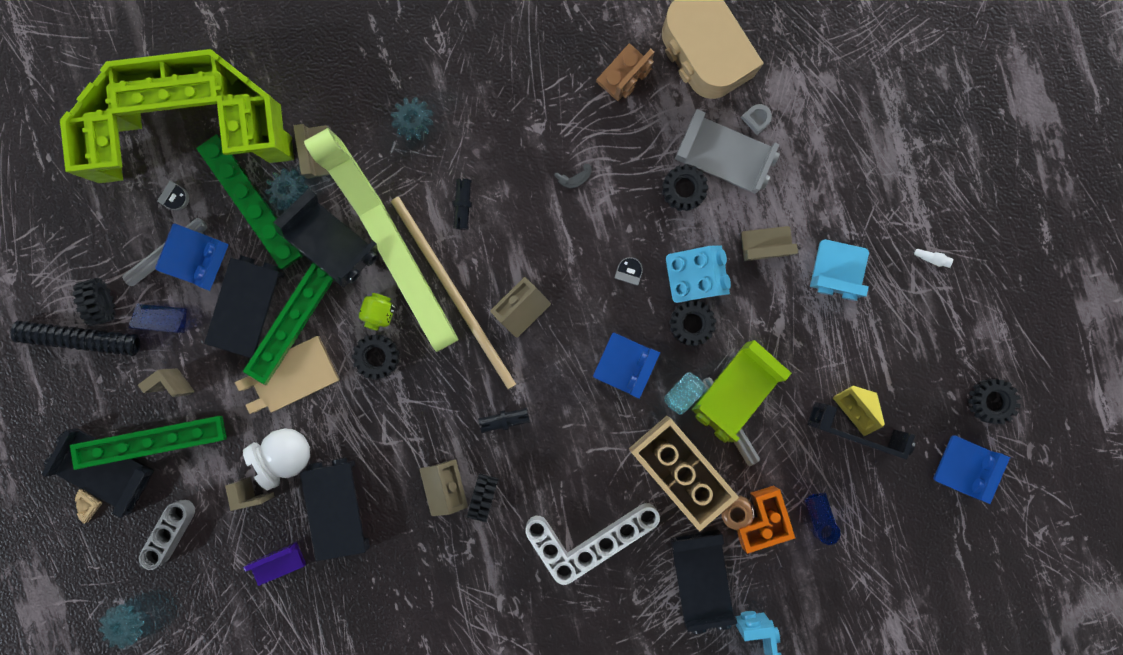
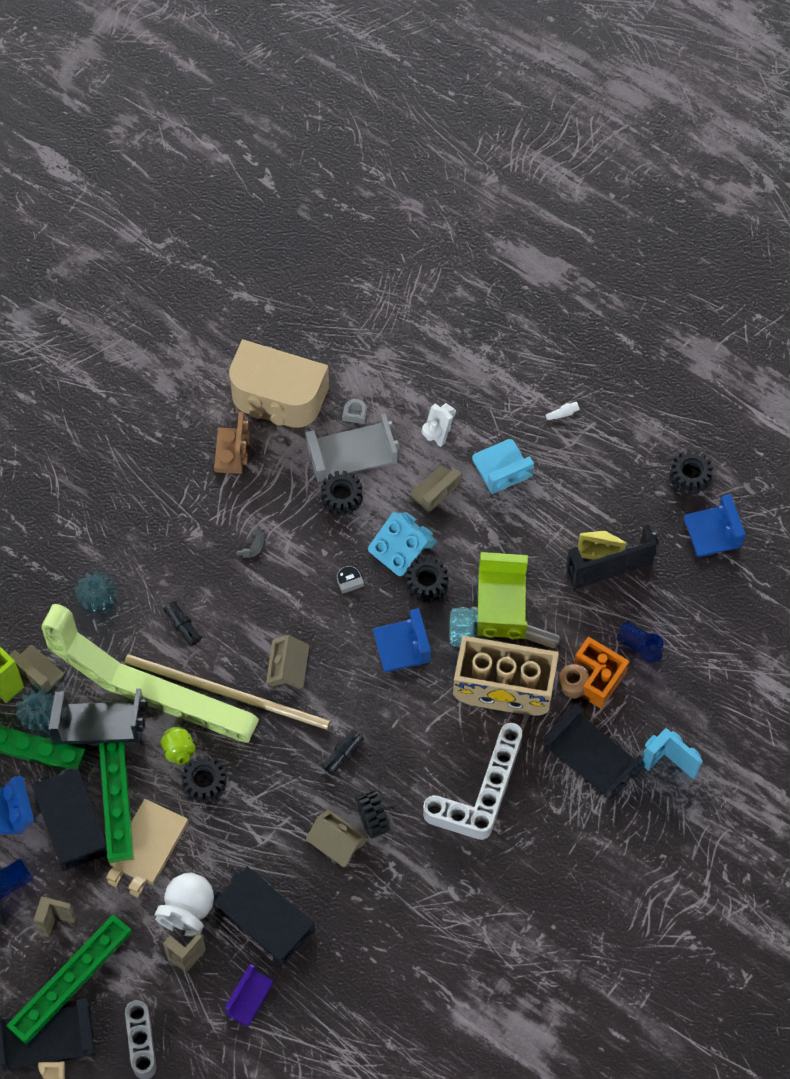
camera: 35 degrees left, 25 degrees down
none -> white hips [422,403,456,447]

